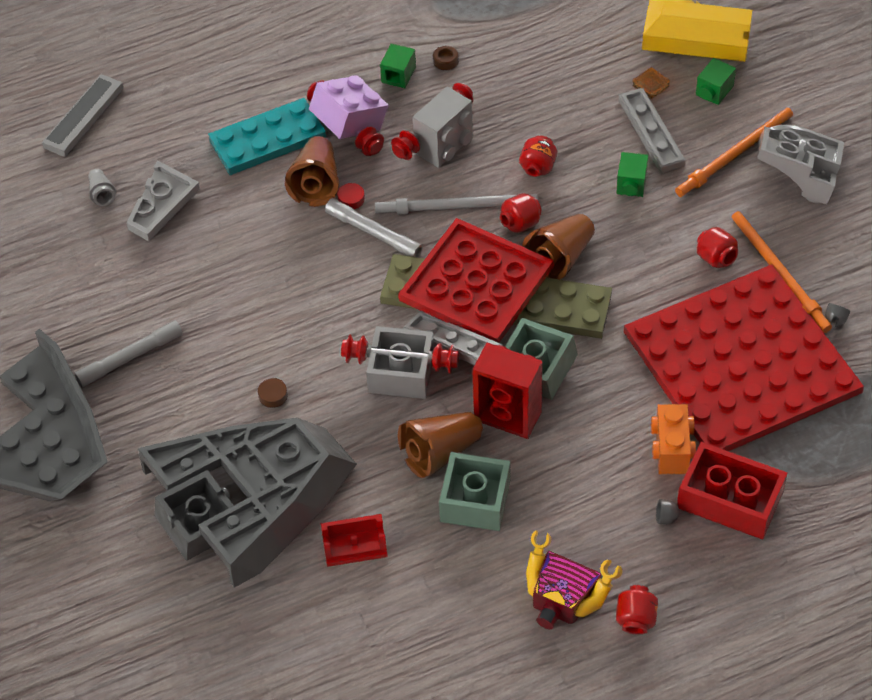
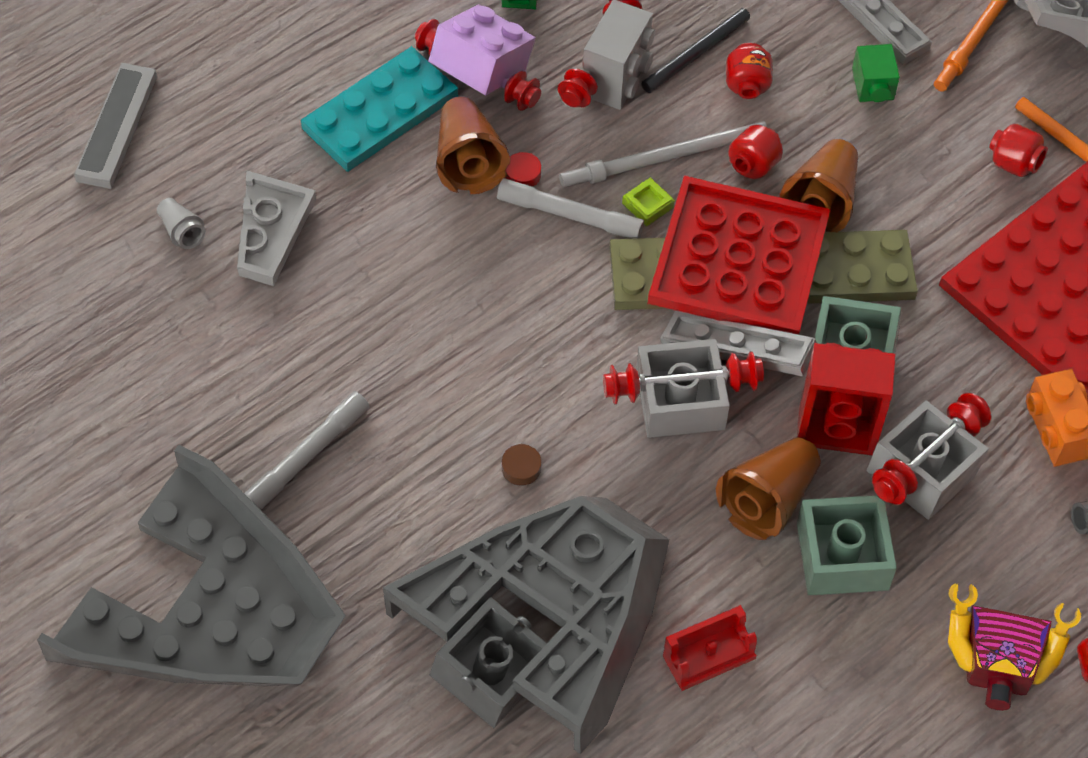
camera: 20 degrees left, 5 degrees up
none -> lime tile [622,177,675,227]
none -> black bar [641,8,750,93]
none -> light grey brick [866,393,992,520]

